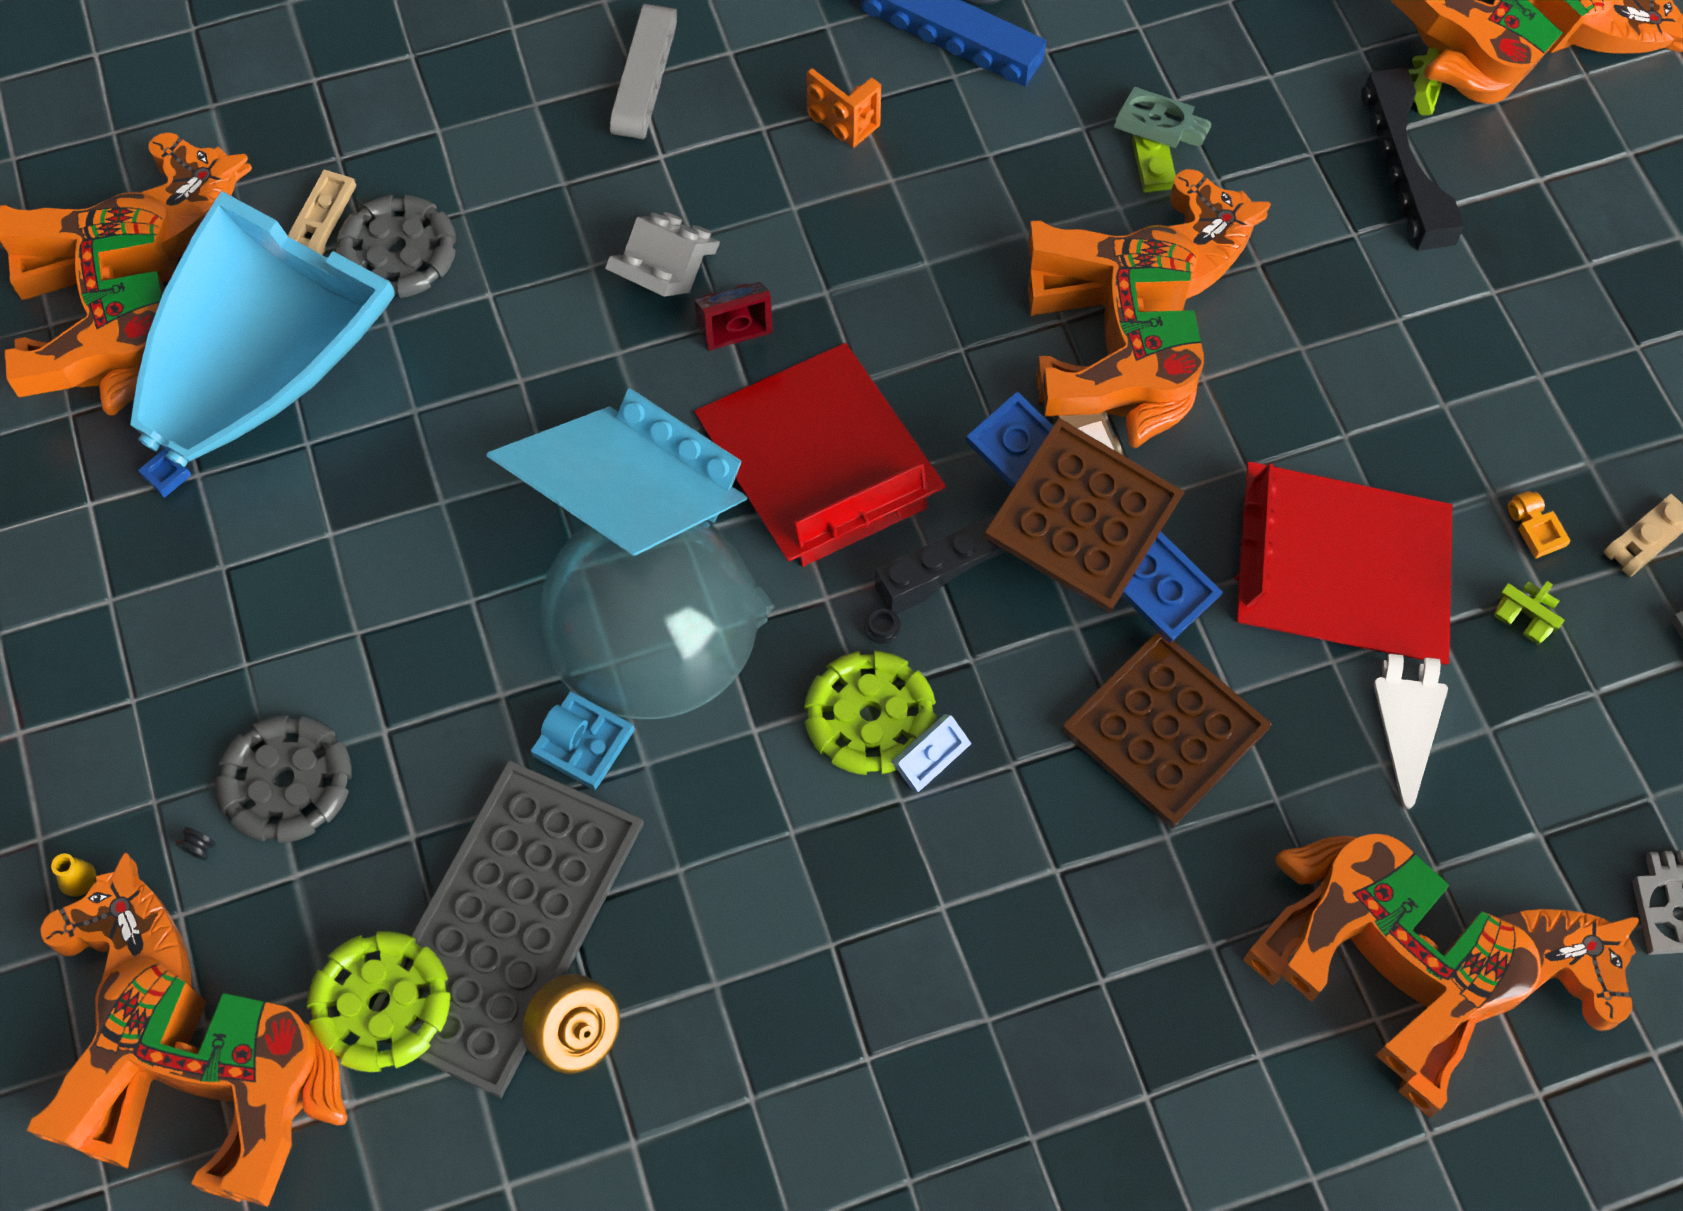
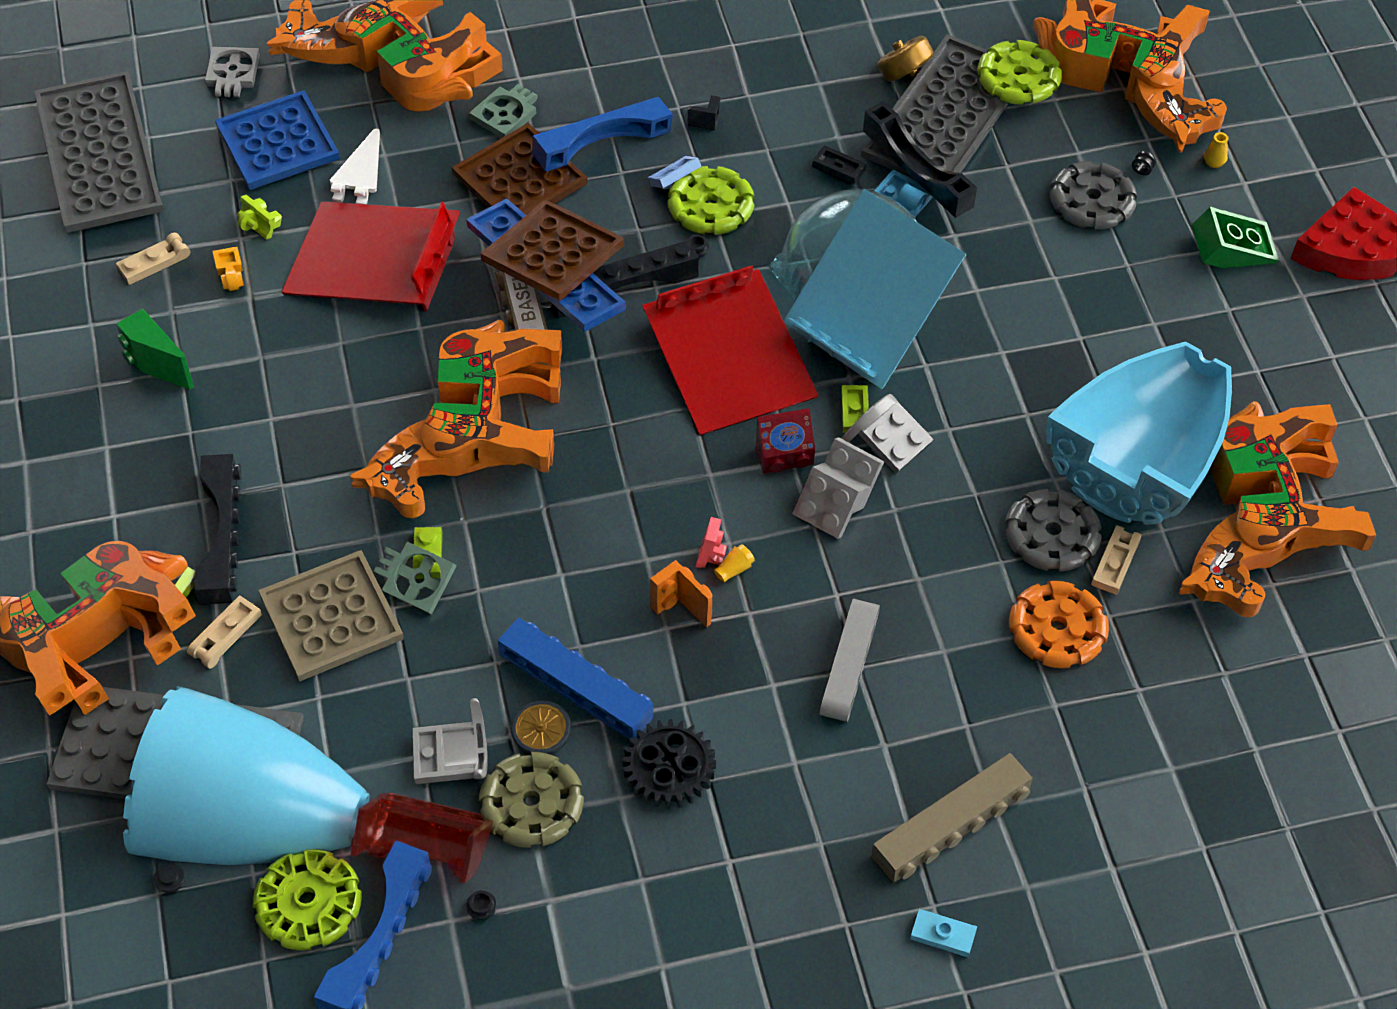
camera: 175 degrees left, 10 degrees down
none -> green slope [116,308,194,390]
none -> tan plate [187,595,262,669]
none -> blue plate [215,90,340,190]
none -> dark tan plate [258,550,404,682]
none -> sand green piece [469,84,538,138]
none -> blue arch [532,97,673,172]
none -> black panel [687,95,720,130]
none -> coral plate [695,517,727,569]
none -> yellow cone [714,544,755,583]
none -> black plate [812,145,866,185]
none -> lime plate [841,385,869,433]
none -> piece [841,394,934,474]
none -> black arch [863,101,977,218]
none -> orange plate [1009,581,1109,668]
none -> green slope [1192,207,1279,268]

